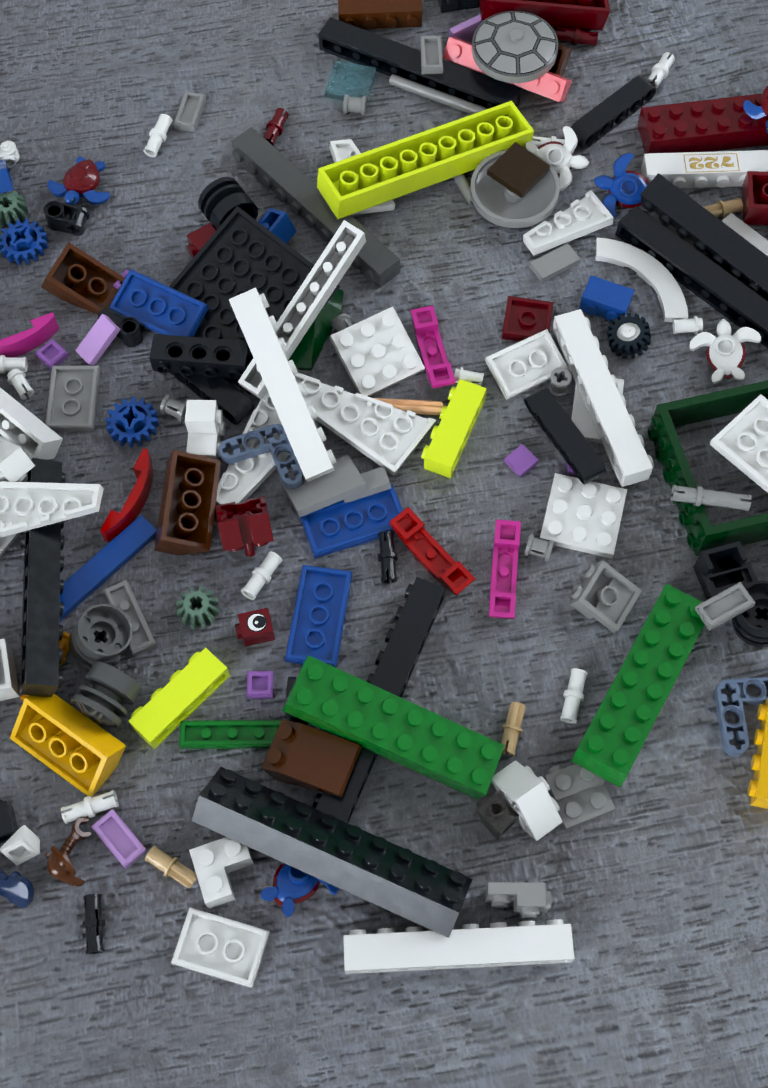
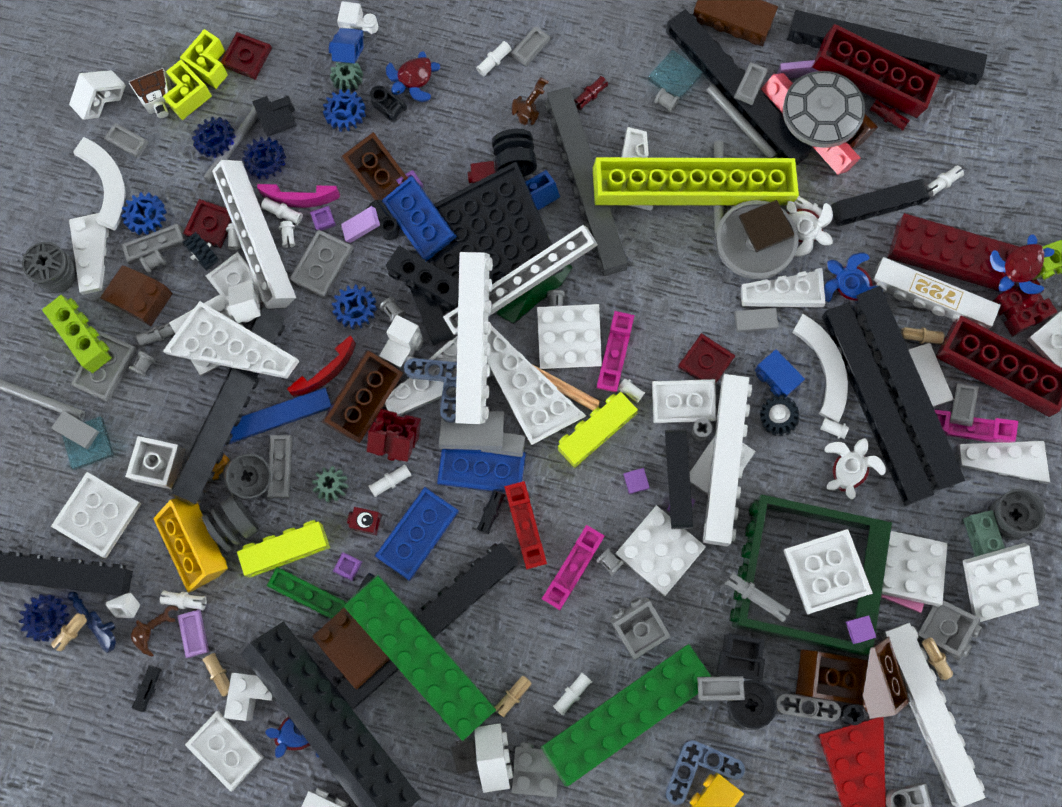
camera: 30 degrees right, 10 degrees up
none -> reddish brown piece [512,77,549,125]

